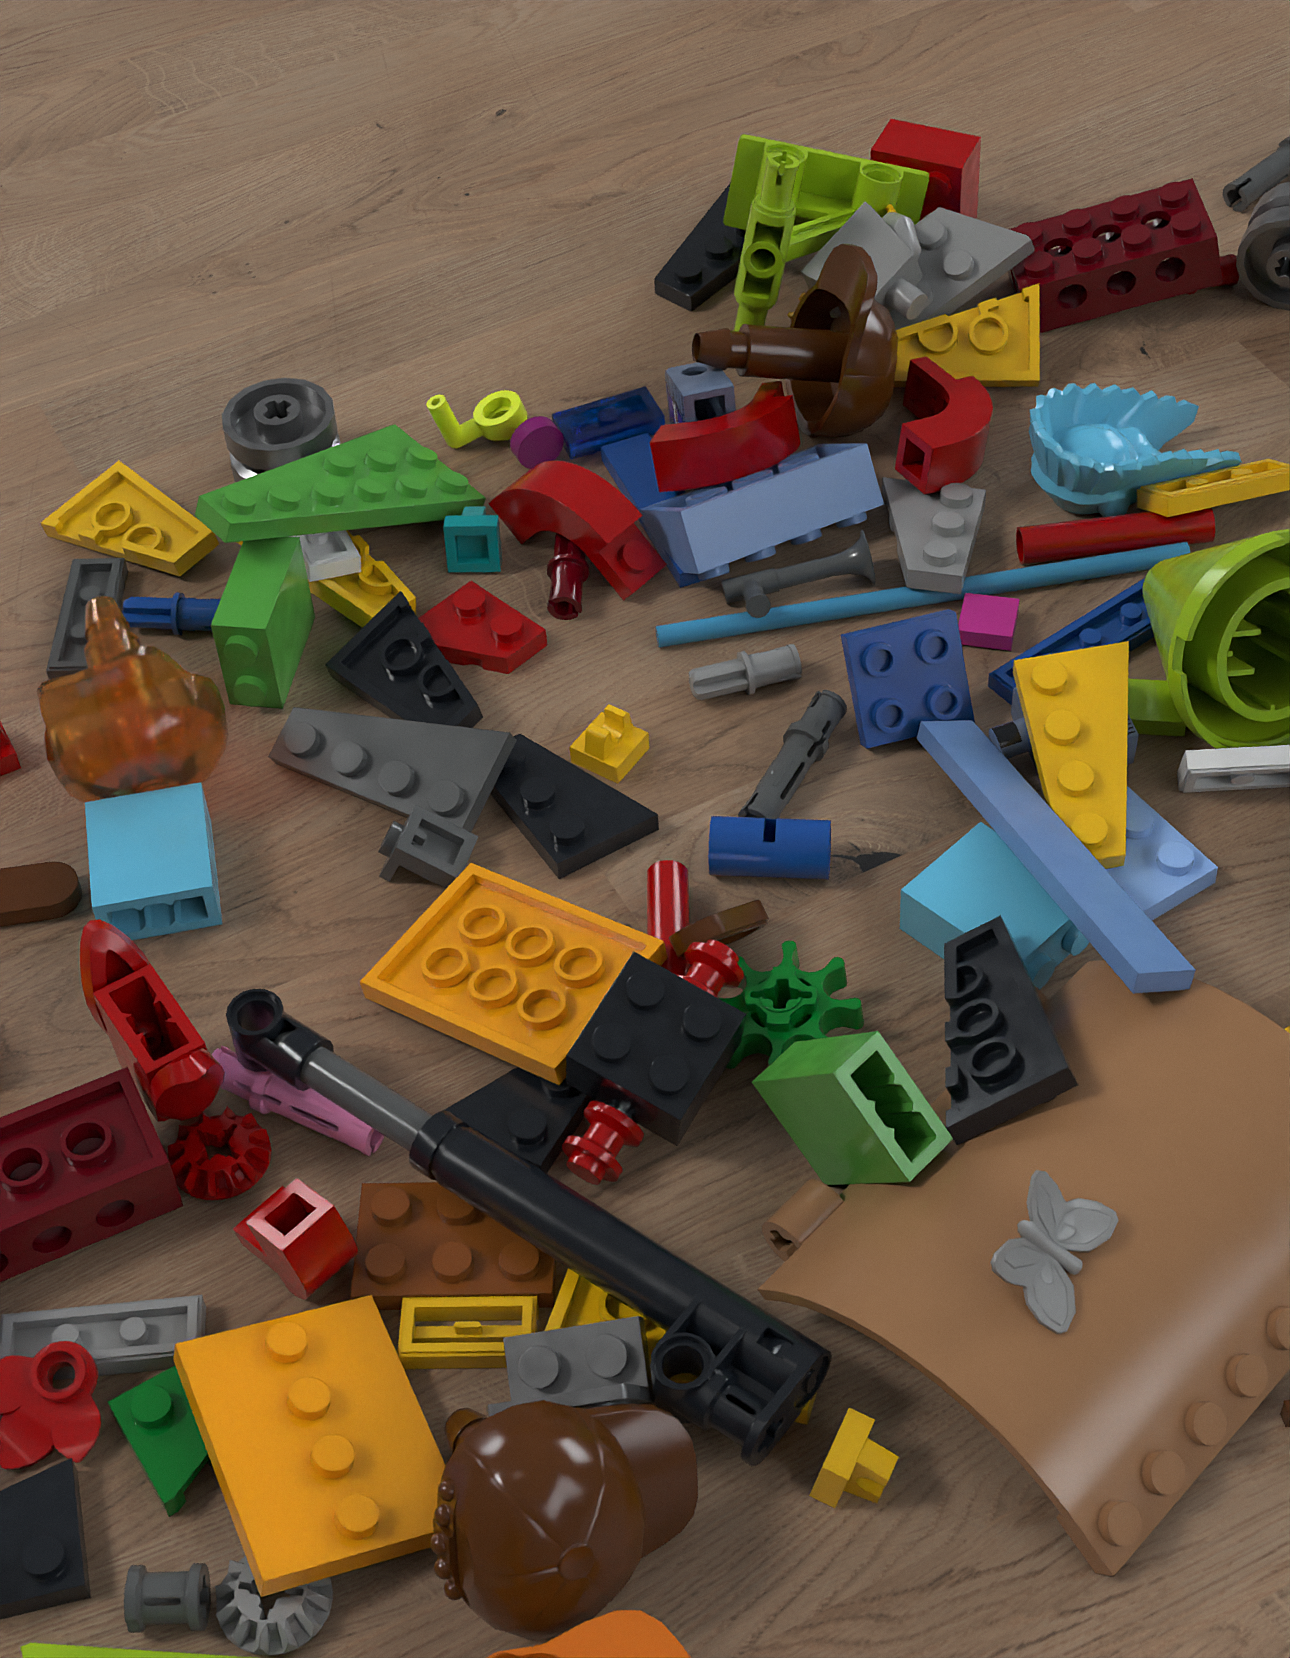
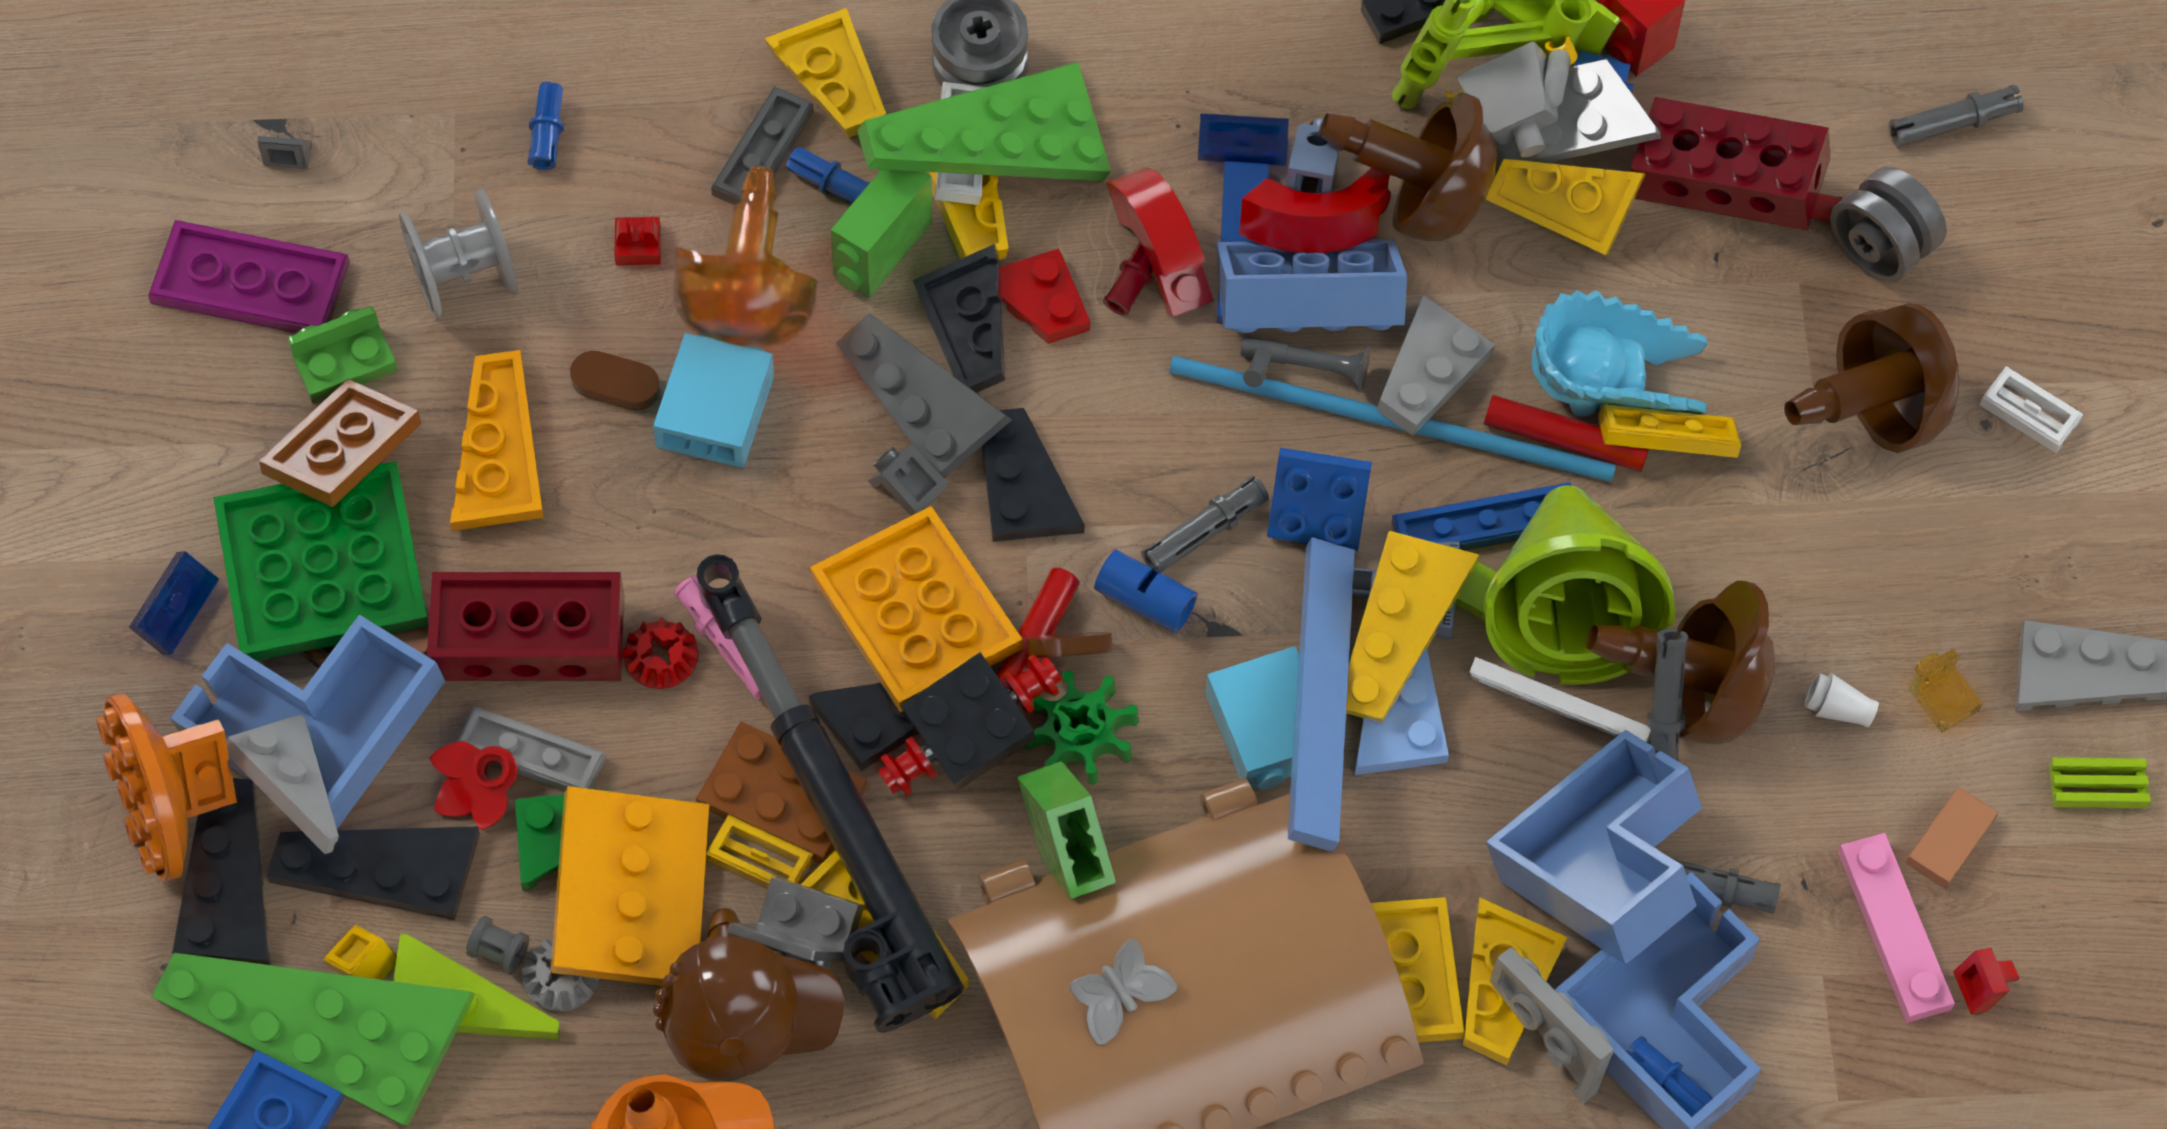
camera: 20 degrees right, 15 degrees up
red torso [80,919,225,1121] -> none
red brick [233,1178,358,1300] -> none
neon yellow plate [426,390,528,449] -> none
teal tile [443,506,503,573] -> none
magenta tile [510,416,564,469] -> none
yellow tile [569,704,650,784] -> none
light grey axle [689,644,802,700] -> none
yellow tile [809,1407,899,1508] -> none
red arch [895,356,993,495] -> none
black wing [944,915,1078,1145] -> none
dark pink tile [958,593,1020,651] -> none

